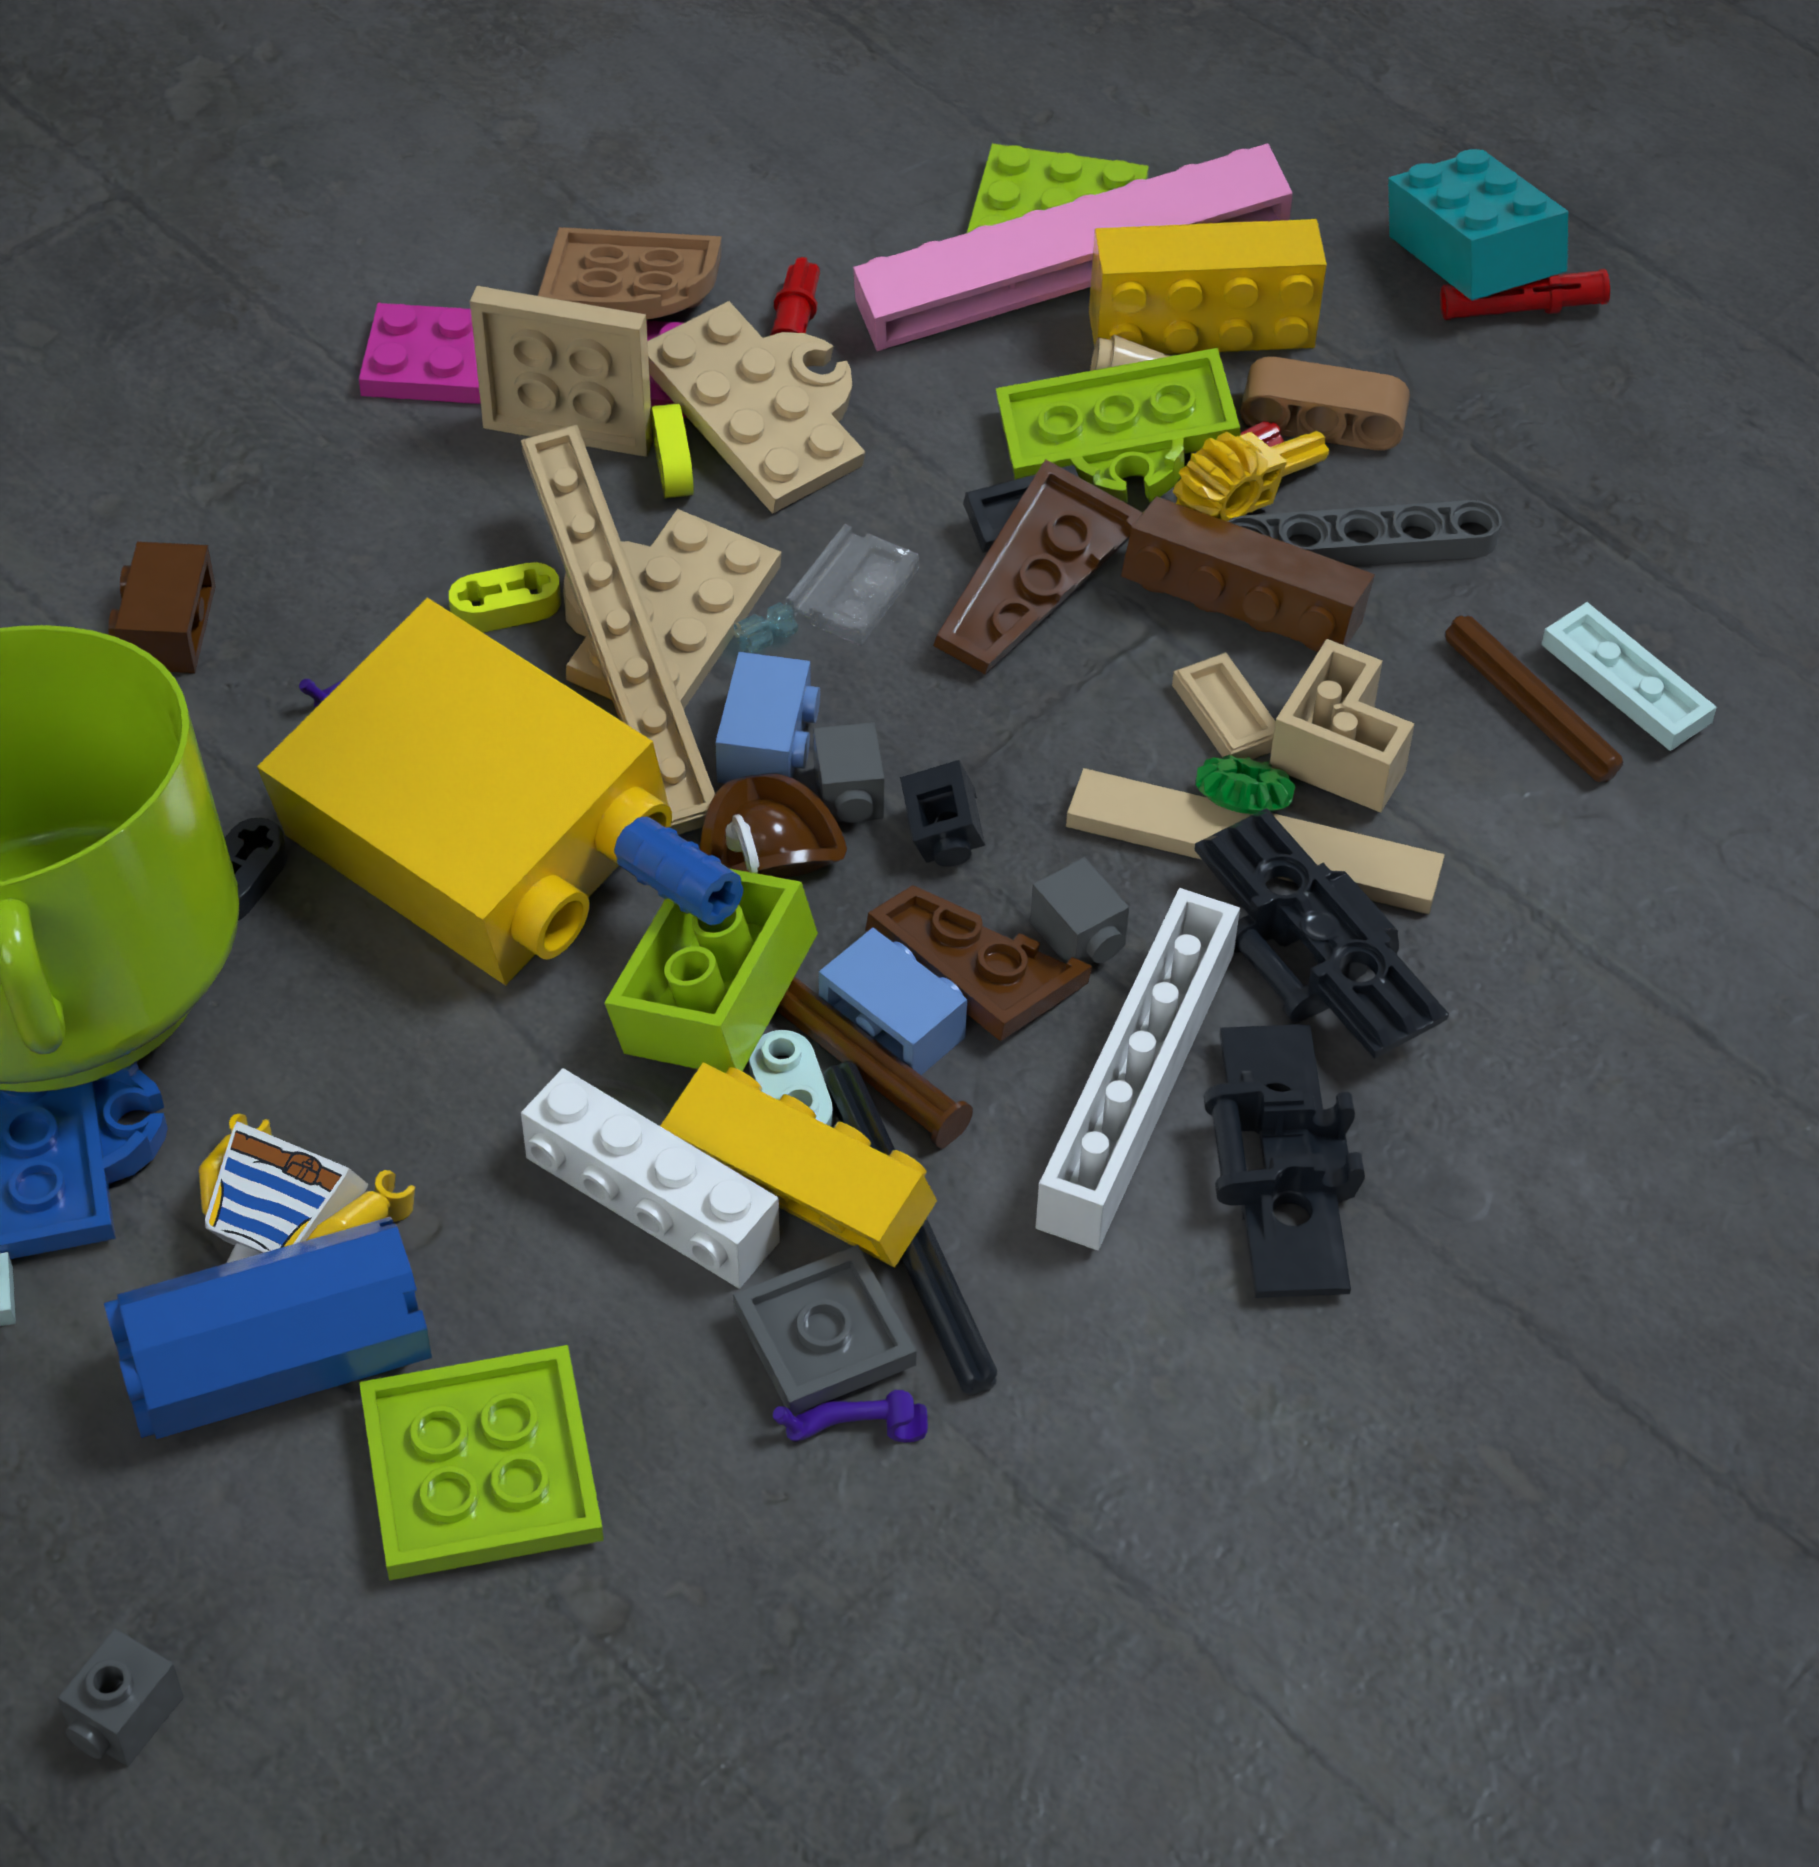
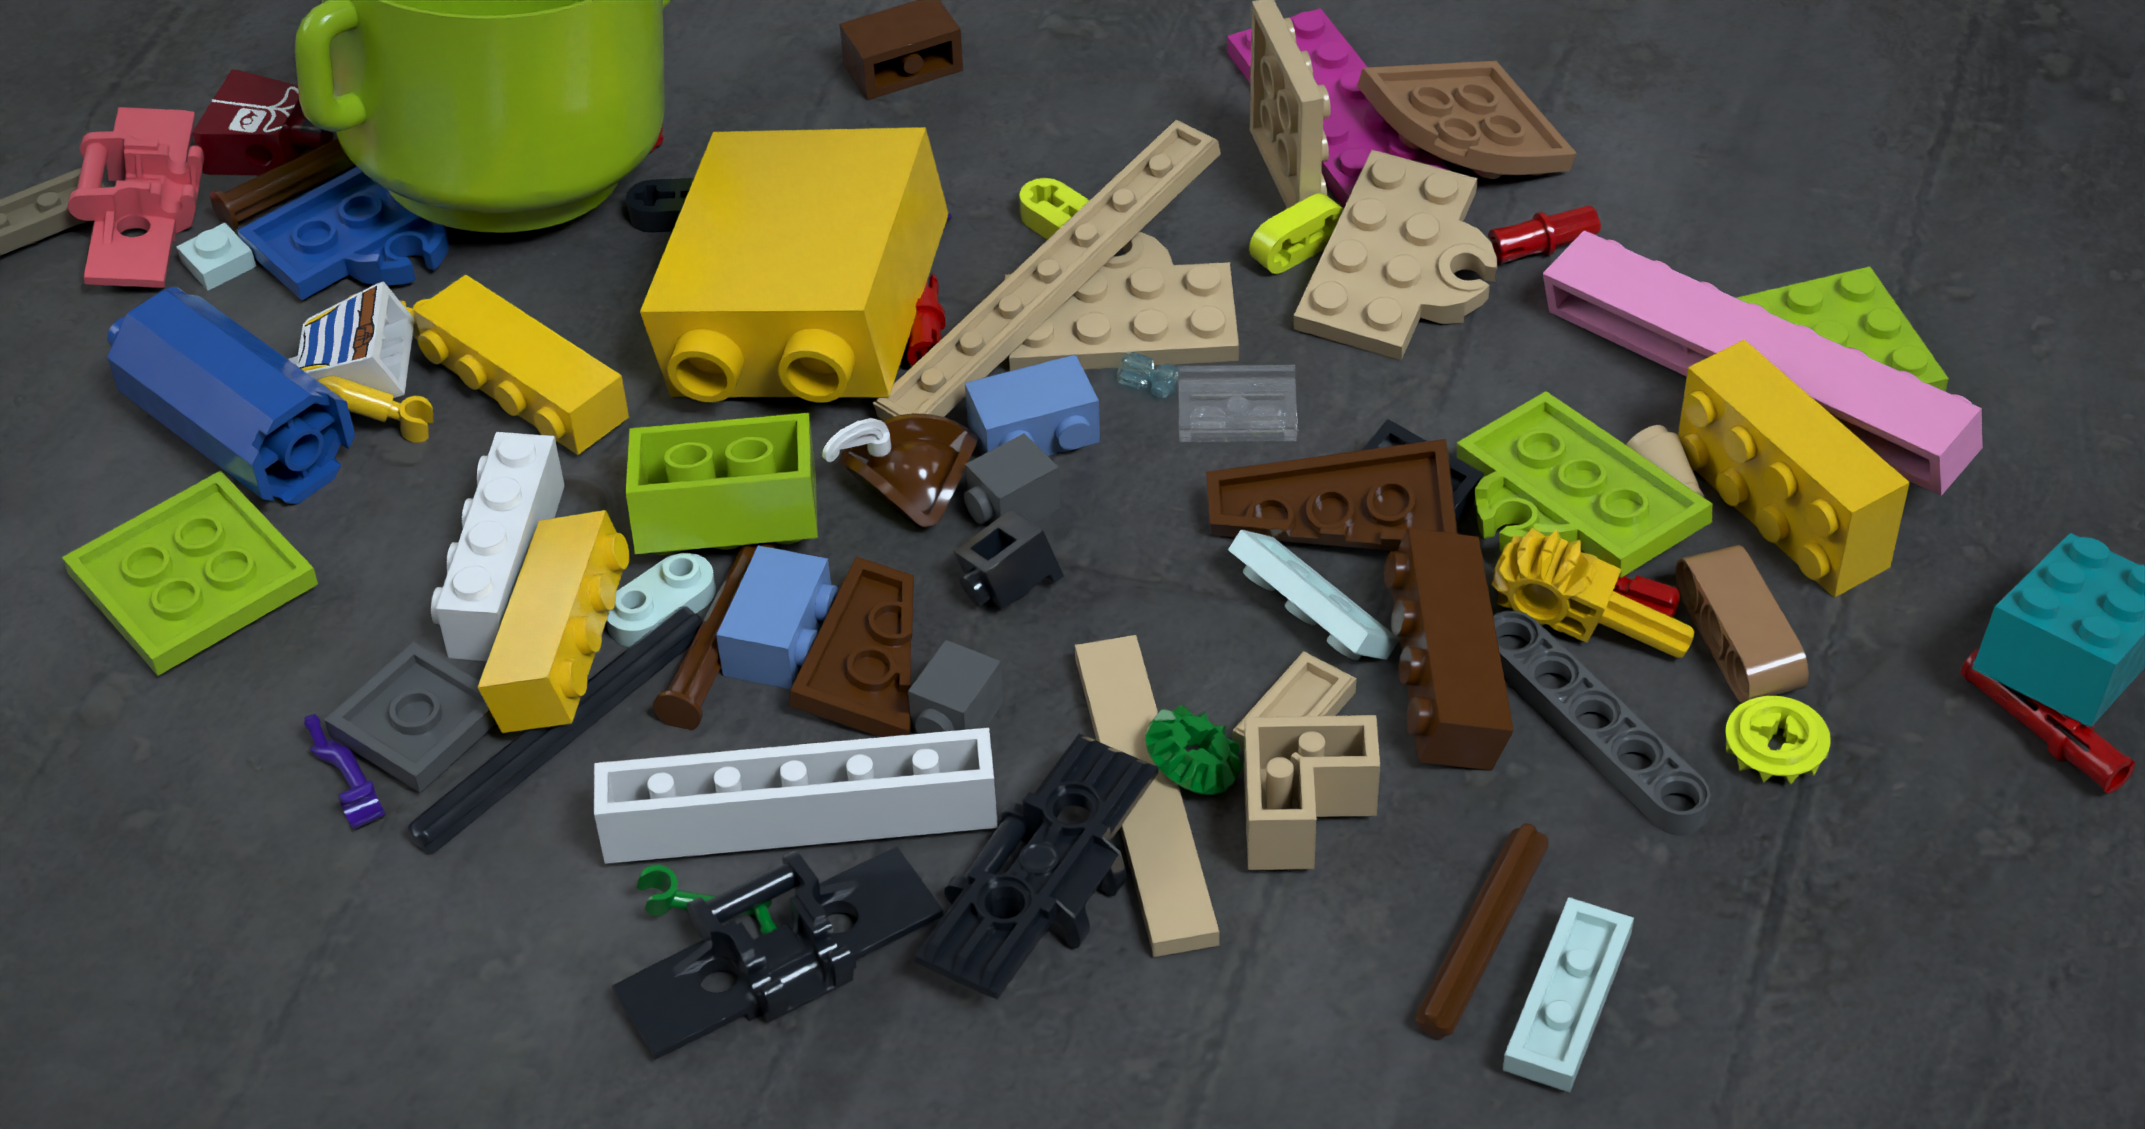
camera: 65 degrees right, 5 degrees down
blue axle [614,816,743,925] -> none
none -> yellow brick [414,275,629,455]
none -> green piece [636,865,777,935]
none -> light aqua plate [1228,530,1400,660]
none -> neon yellow gear [1725,696,1831,784]

